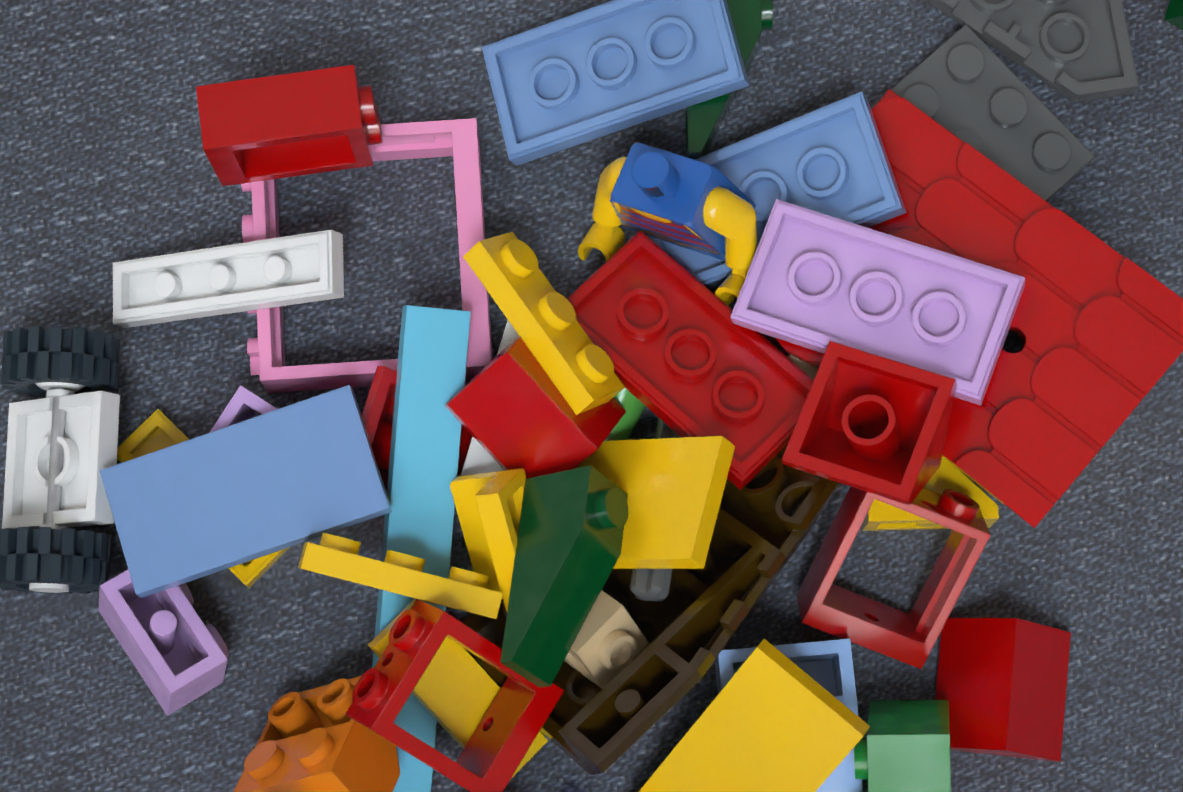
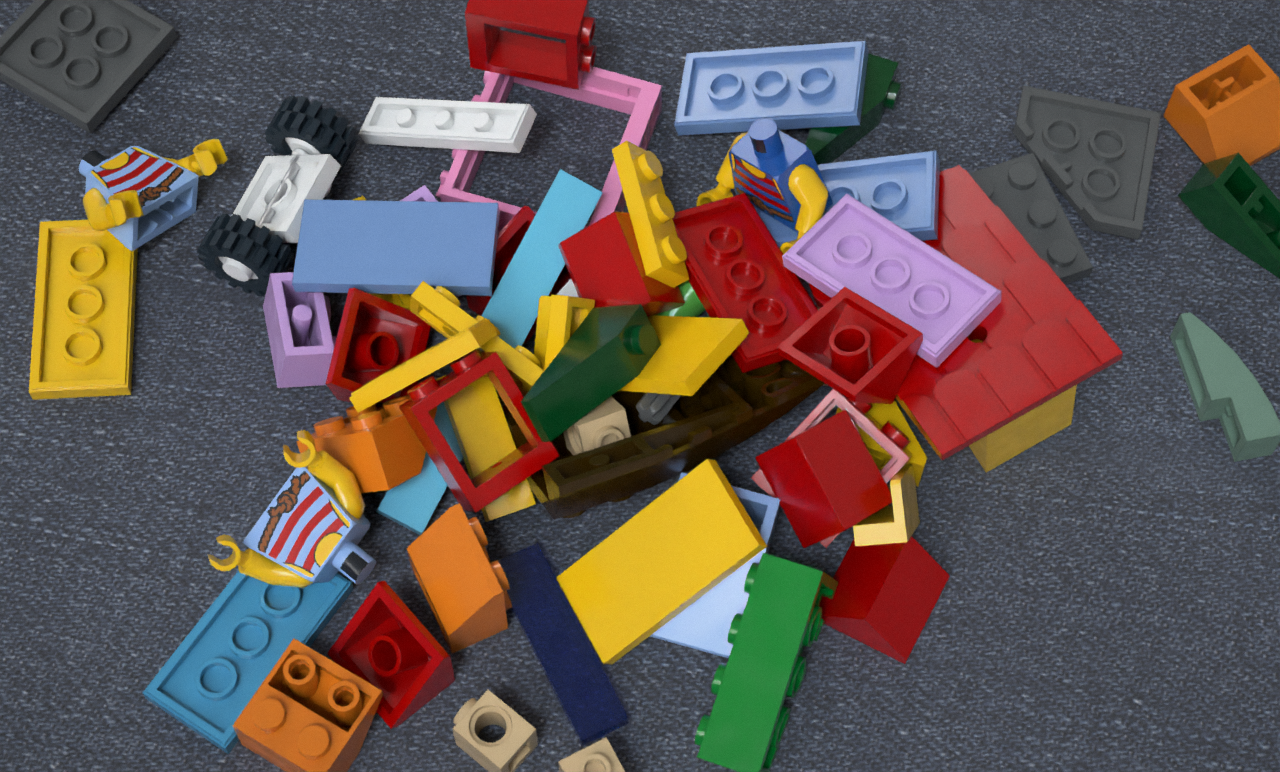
camera: 20 degrees right, 15 degrees down
none -> red slope [325,288,431,408]
none -> yellow tile [349,318,497,413]
none -> red slope [755,409,892,548]
none -> yellow panel [853,464,920,546]

